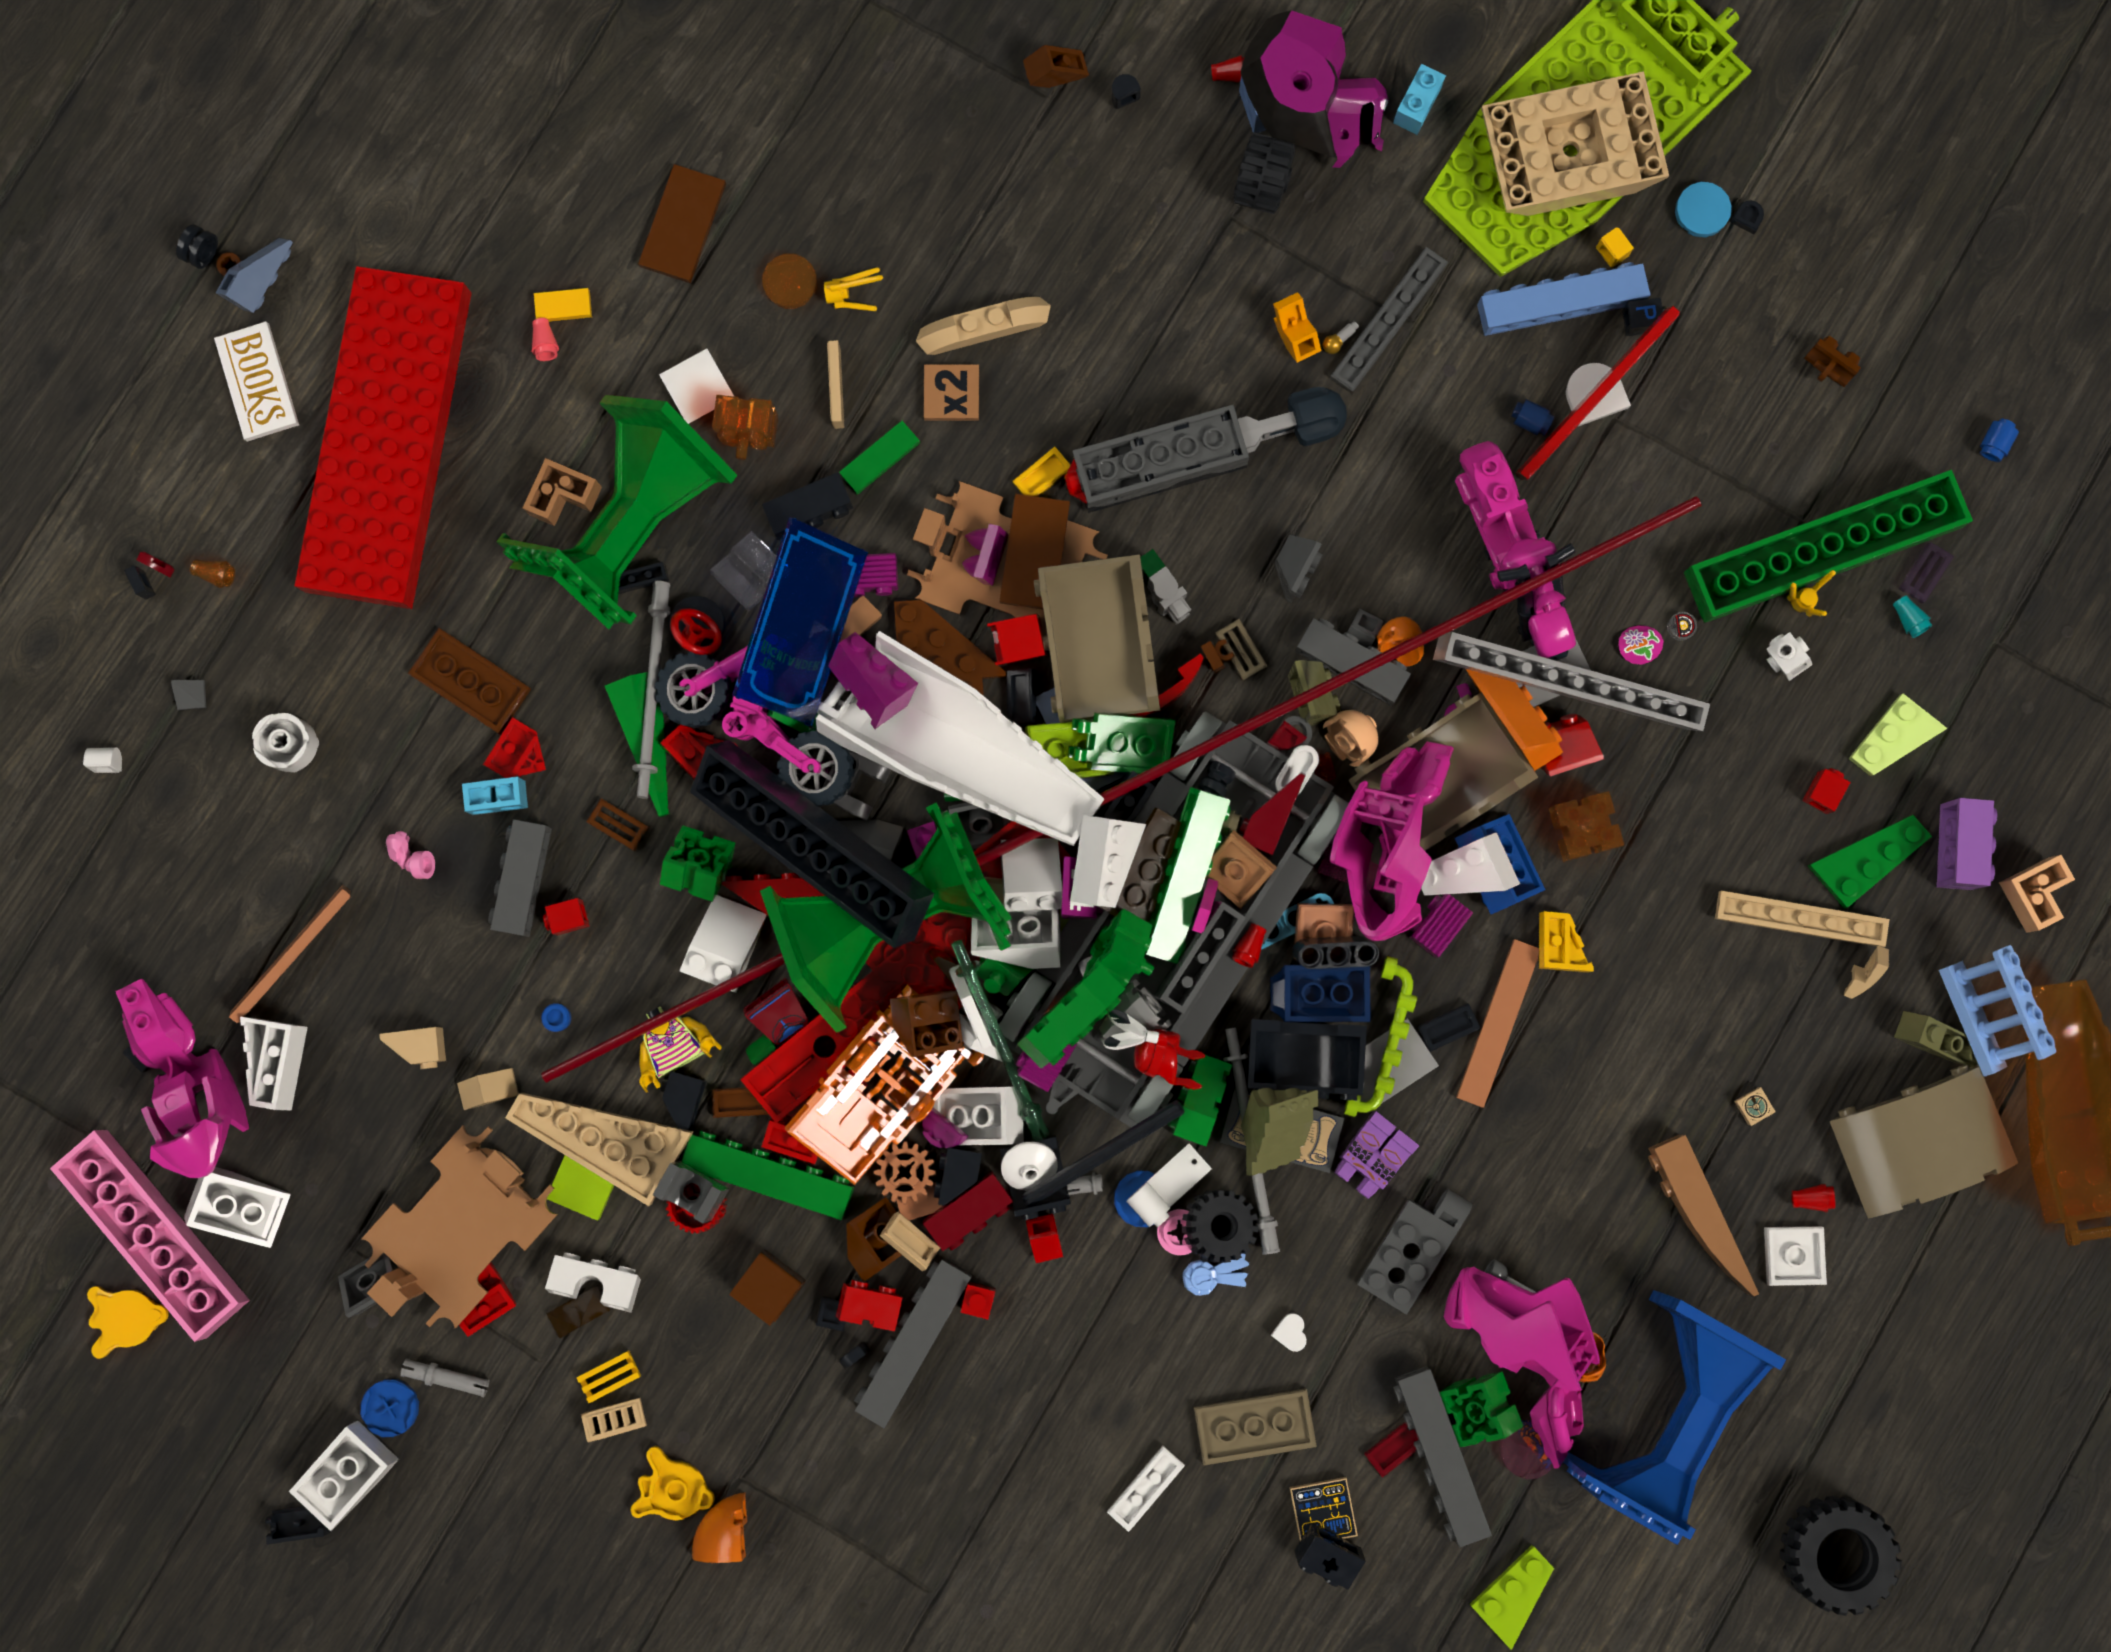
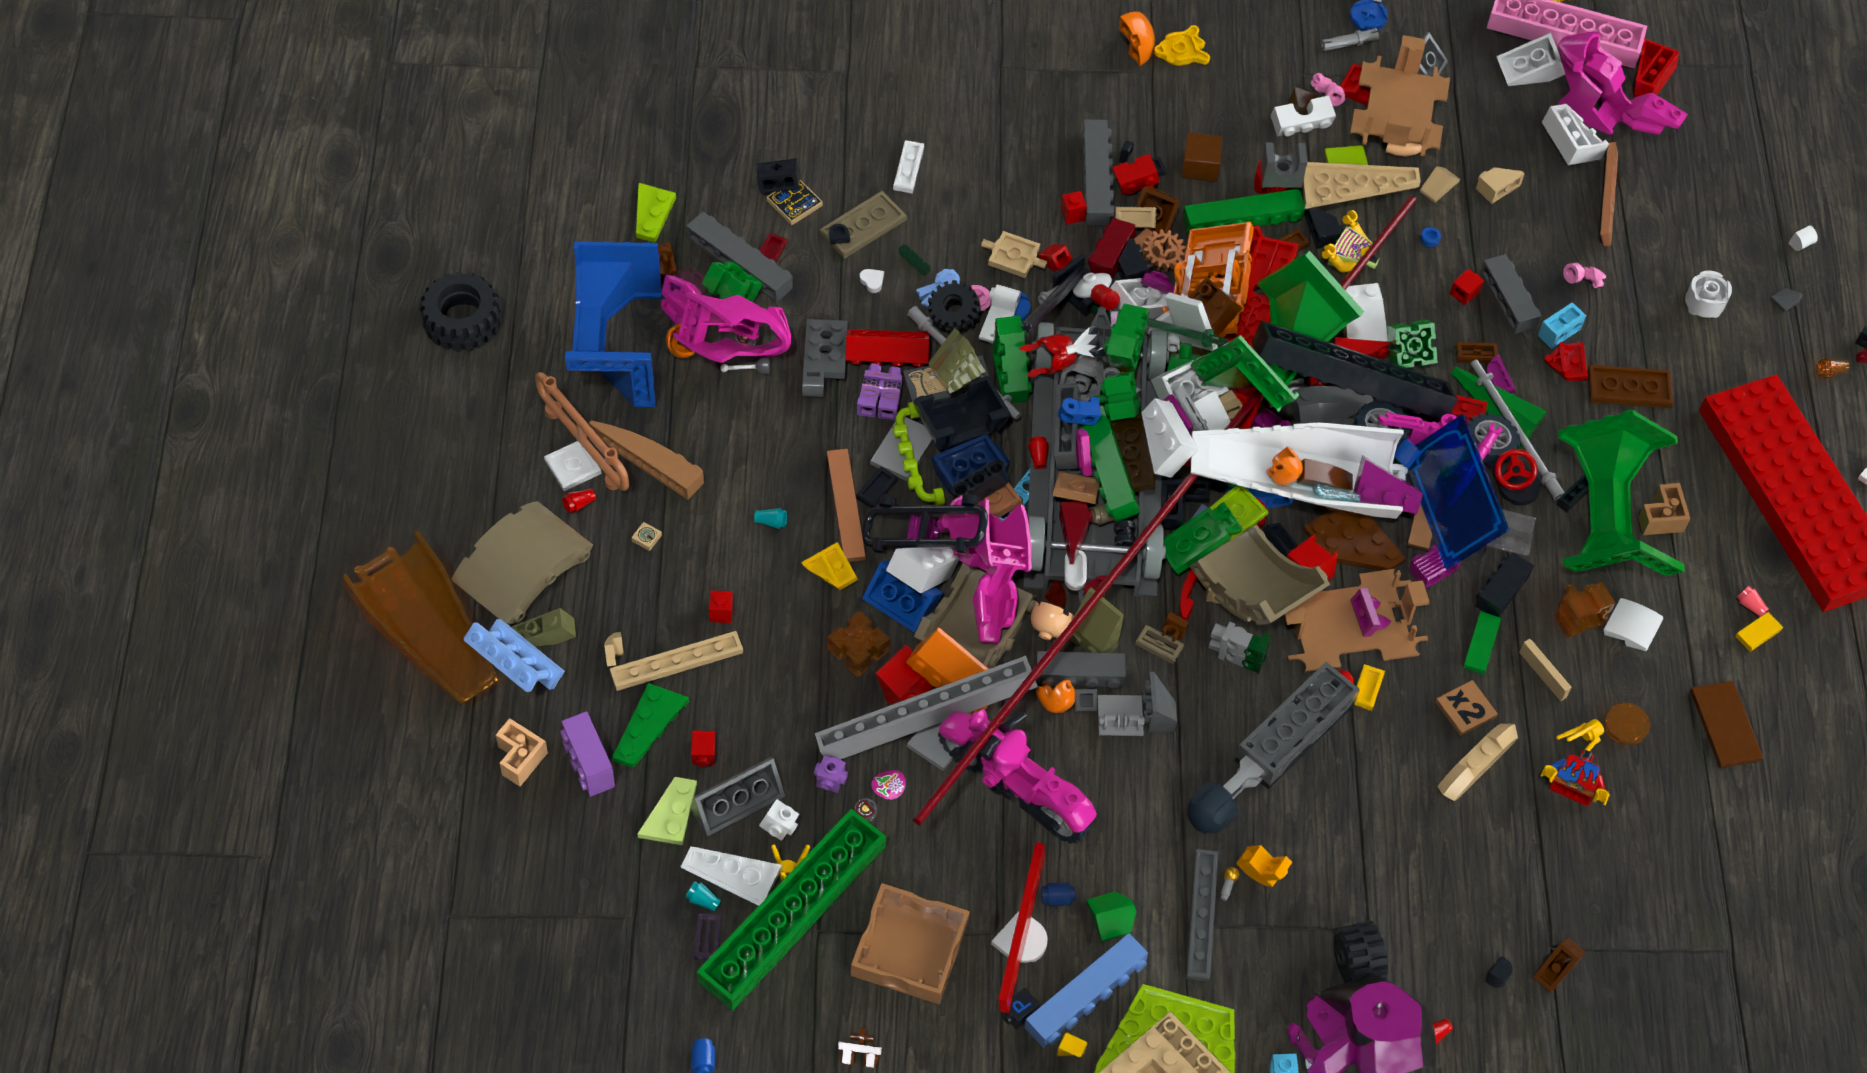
camera: 140 degrees right, 25 degrees down
yellow tile [577,1351,641,1403] -> none
tan slope [581,1398,647,1442] -> none
reddish brown tile [999,494,1070,610] -> none
none -> nougat bar [535,372,629,491]
none -> reddish brown hips [658,242,677,280]
none -> white wing [681,846,783,906]
none -> dark grey slope [690,757,785,837]
none -> red brick [709,590,733,623]
none -> teal cone [754,508,787,529]
none -> medium lavender brick [814,756,848,793]
none -> black tile [829,224,850,245]
none -> red slope [846,329,929,366]
none -> medium nougat tile [851,883,970,1005]
none -> black bar [862,494,988,553]
none -> clear green axle [898,244,931,275]
none -> tan plate [981,231,1048,278]
none -> blue leg [1057,397,1101,425]
none -> green slope [1086,891,1136,942]
none -> red brick [1090,284,1120,310]
none -> light grey hinge [1098,695,1144,736]
none -> light grey pin [1172,385,1209,431]
none -> orange helmet [1266,446,1303,486]
none -> reddish brown slope [1297,458,1353,495]
none -> bright pink arm [1311,73,1345,106]
none -> clear light blue tile [1312,484,1361,503]
none -> blue tile [1394,438,1421,468]
none -> magenta tile [1486,355,1516,393]
none -> torso [1540,750,1610,807]
none -> red wedge [1634,39,1679,97]

